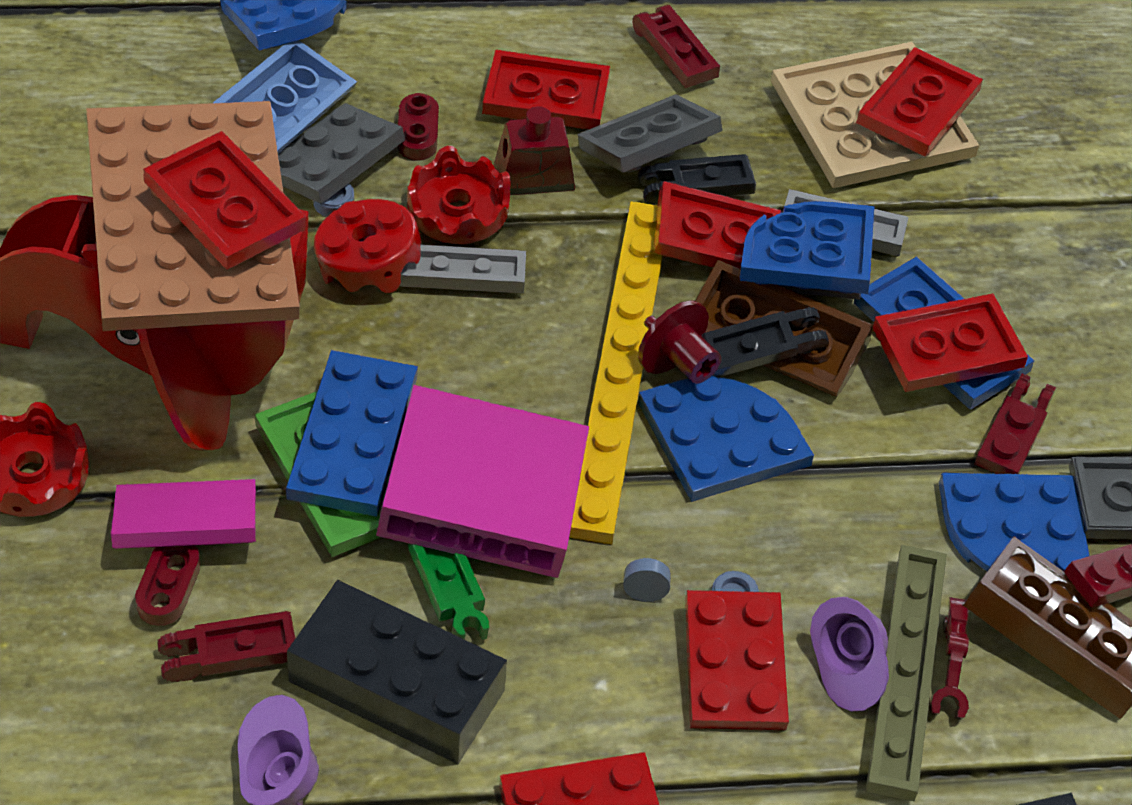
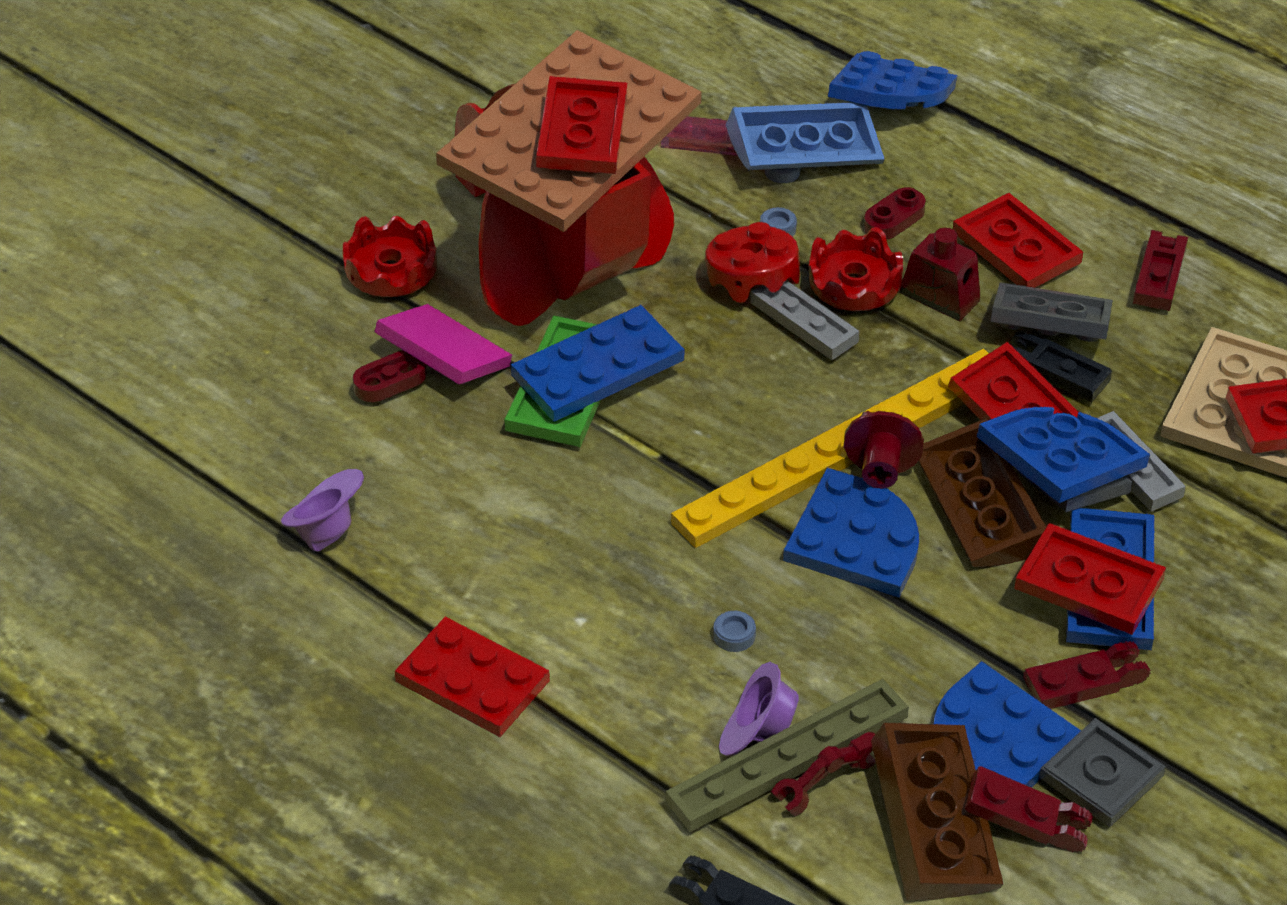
camera: 50 degrees right, 5 degrees down
dark red hinge [157,611,295,682] -> none
dark grey plate [278,103,405,204] -> none
black brick [287,579,507,764] -> none
dark pink brick [376,385,589,578] -> none
green plate [408,543,489,640] -> none
sand blue tile [623,558,671,602] -> none
red plate [685,590,789,730] -> none
black hinge [701,307,829,377] -> none

